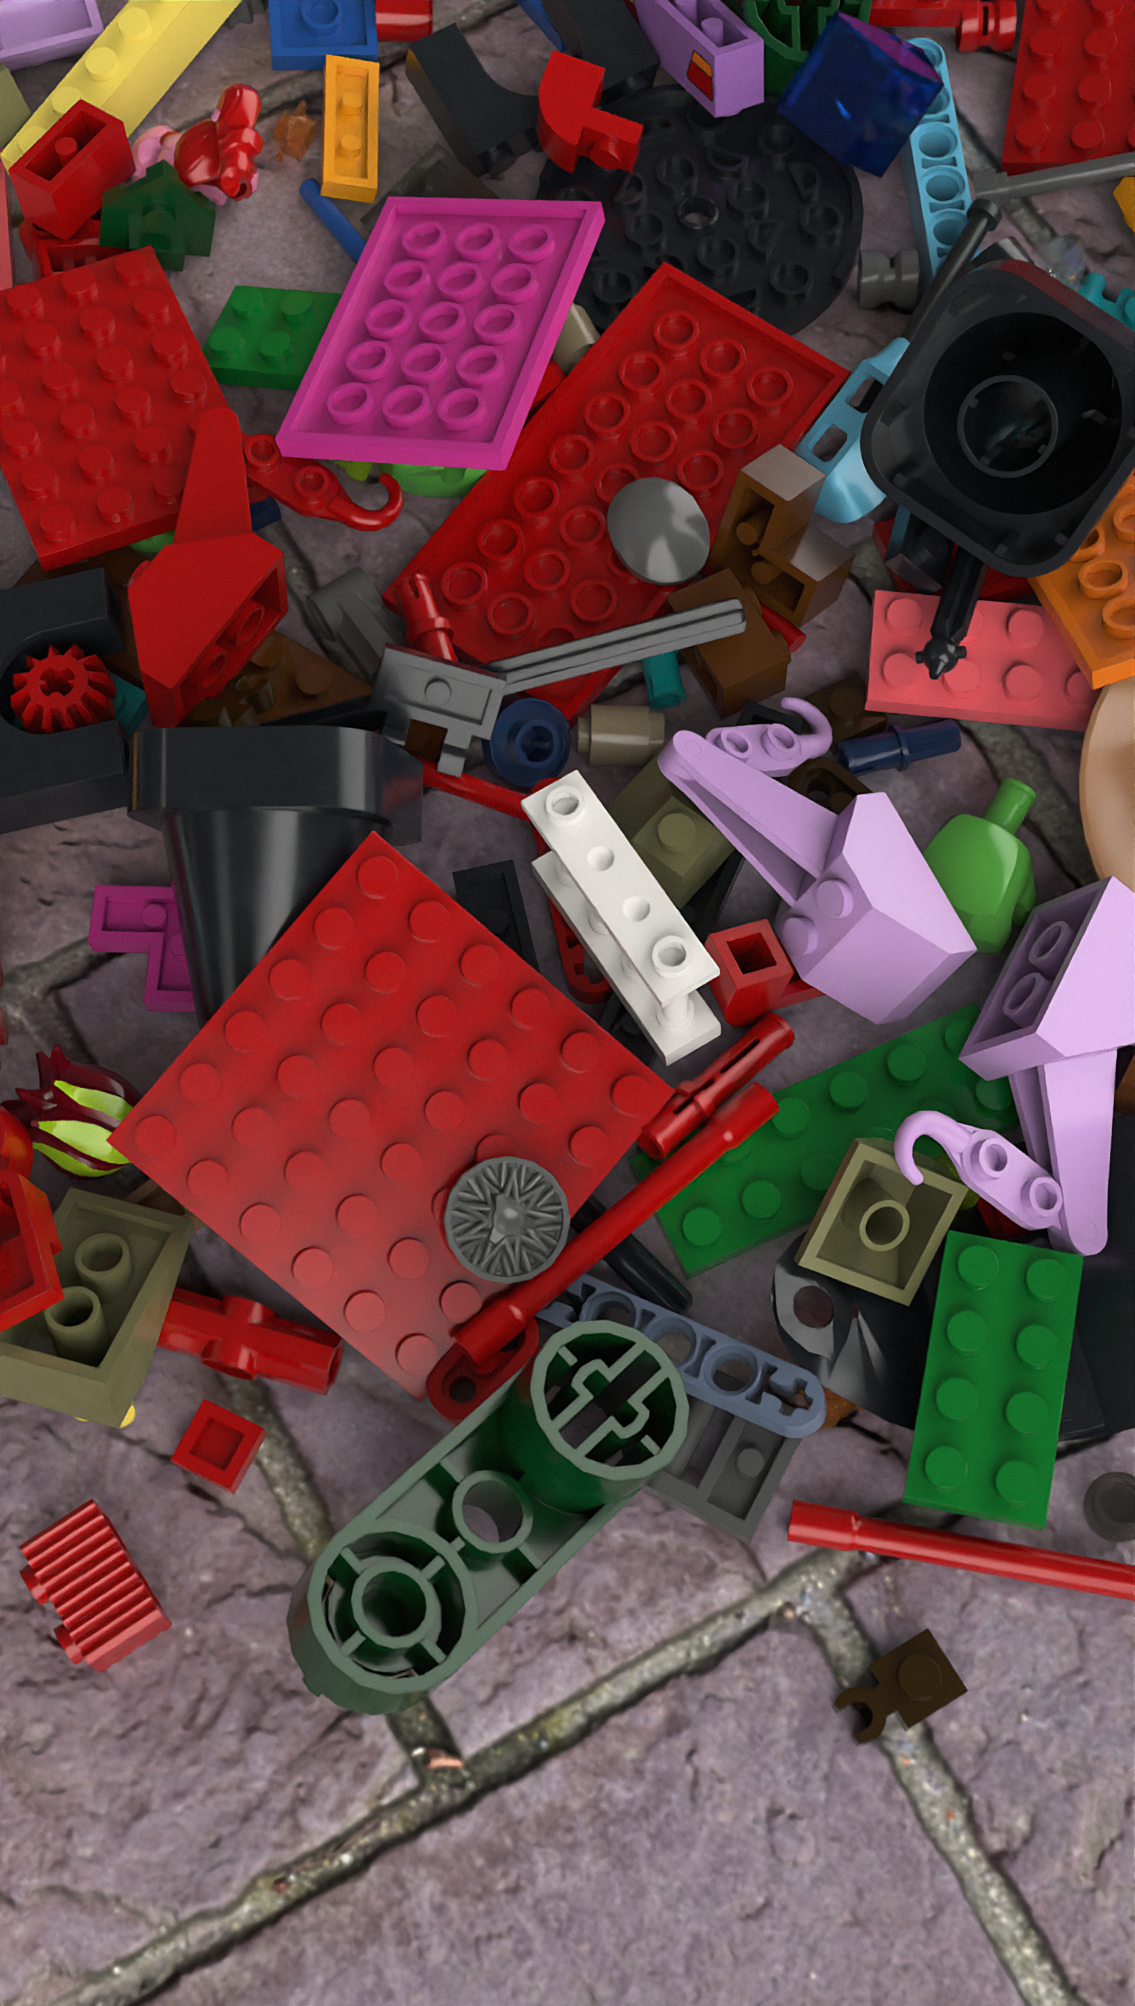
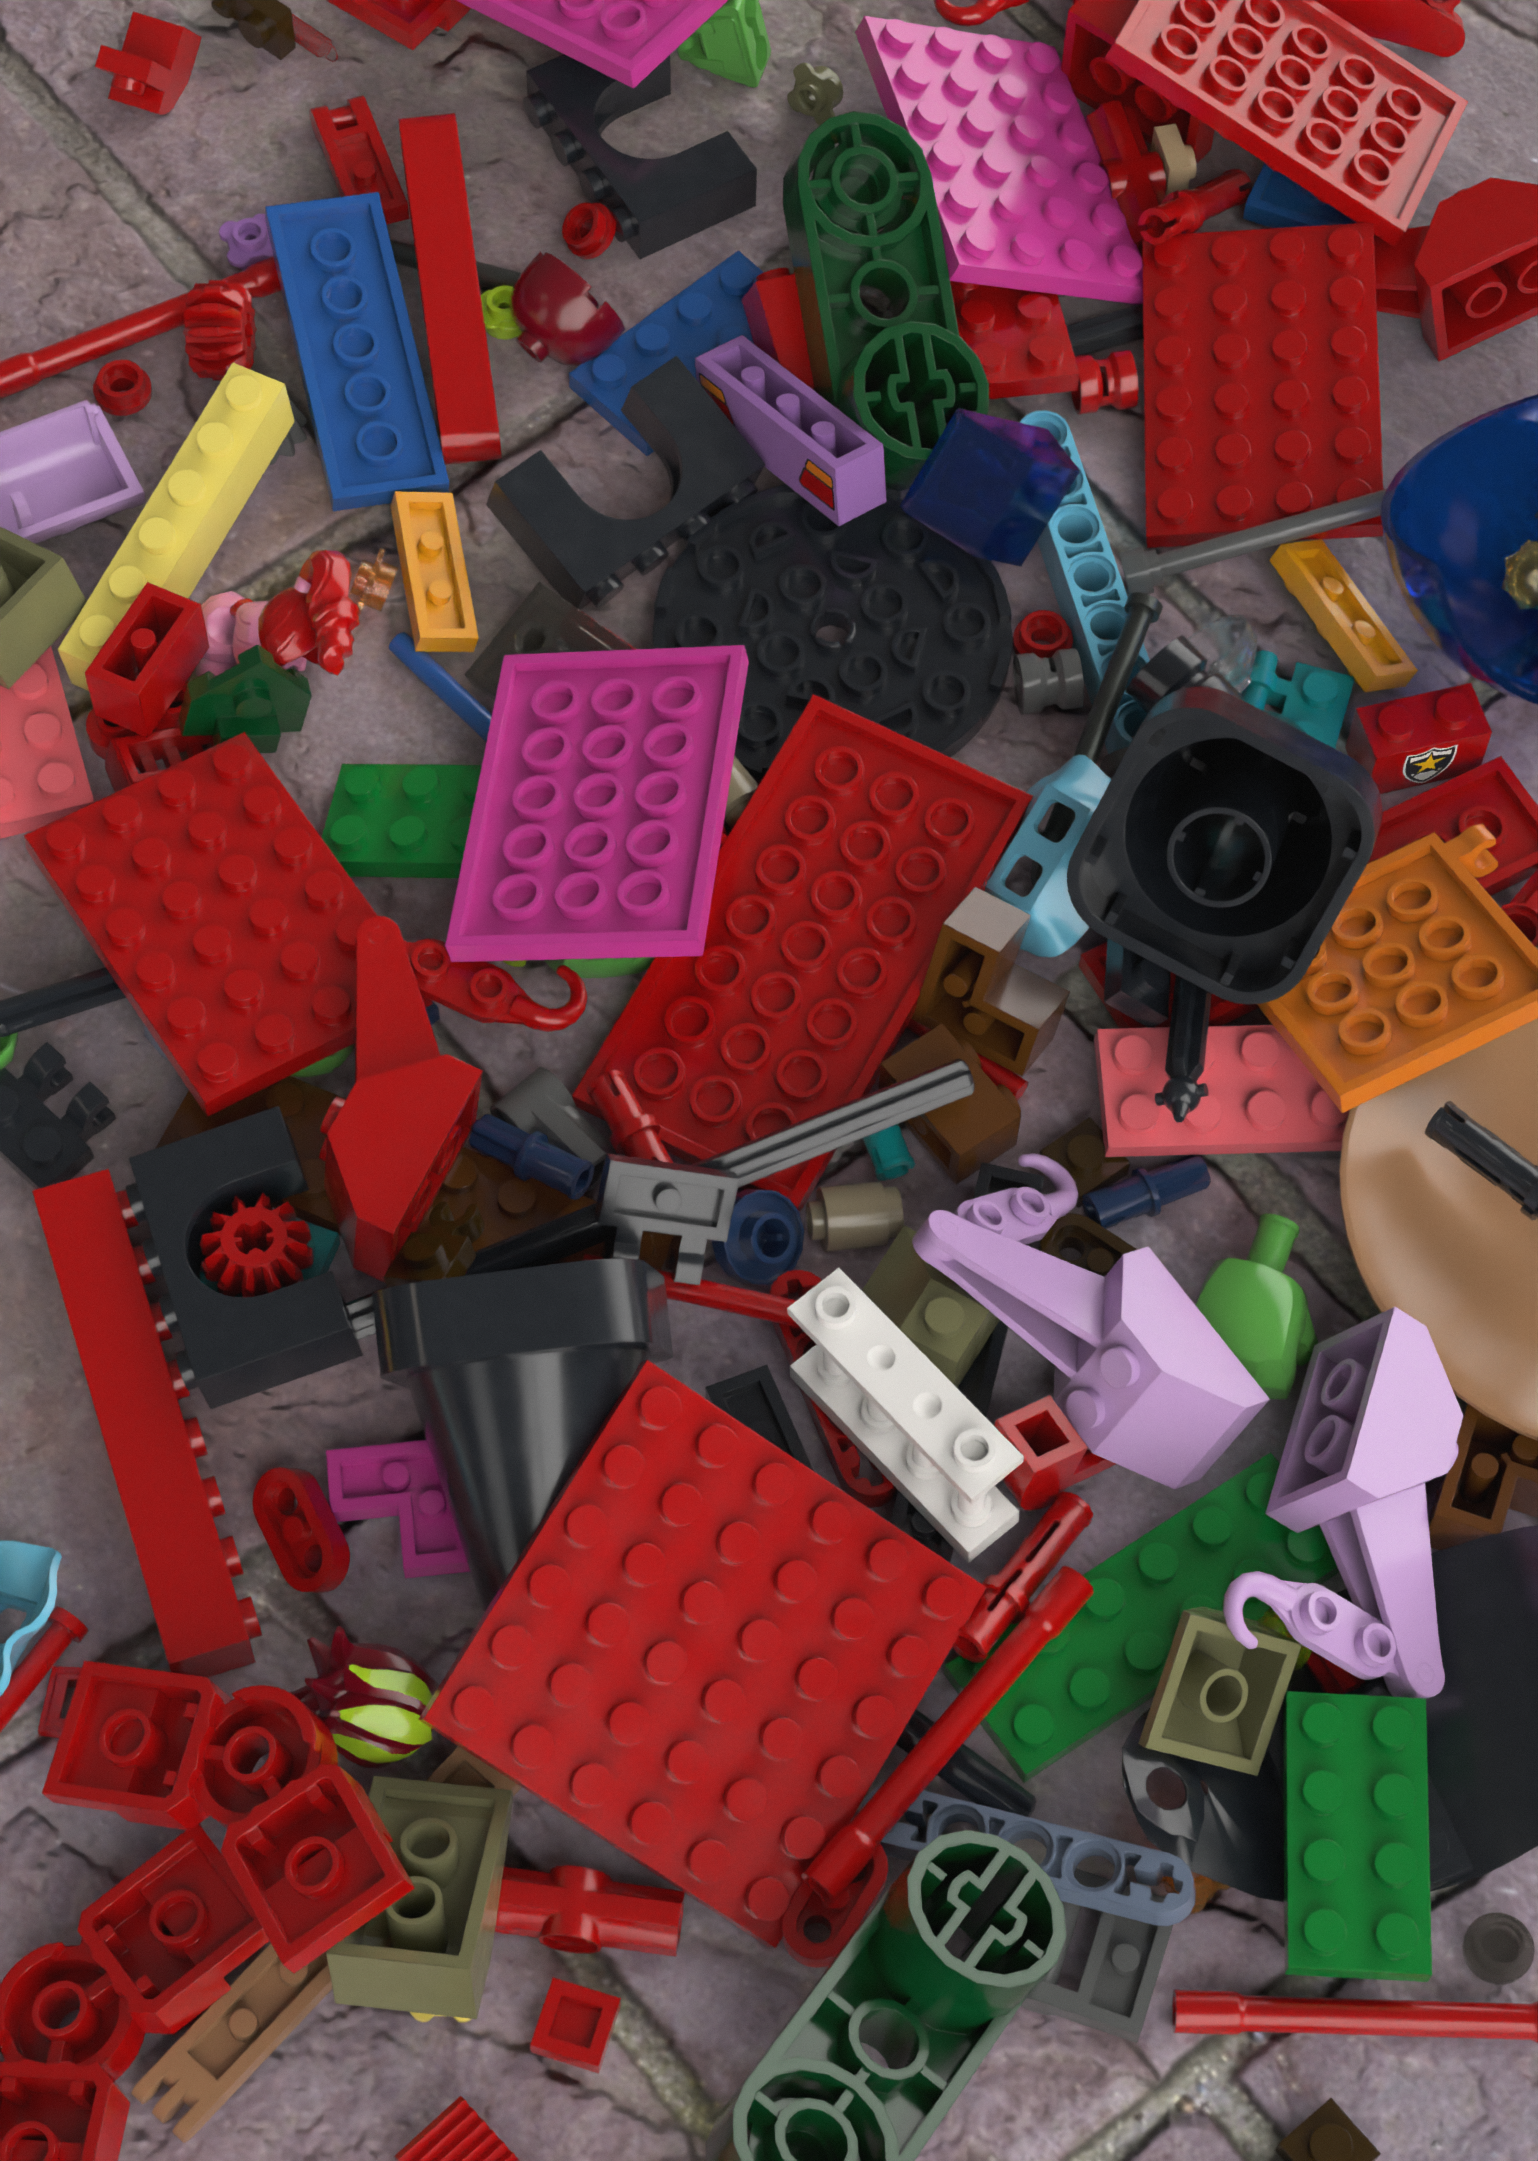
camera: 15 degrees left, 5 degrees down
dark grey wheel [443,1155,571,1284] -> none
red brick [536,50,644,174] -> none
dark grey hat [607,477,710,586] -> none
none -> red plate [252,1467,350,1593]
none -> dark blue axle [468,1114,594,1201]
none -> red plate [1013,610,1073,658]

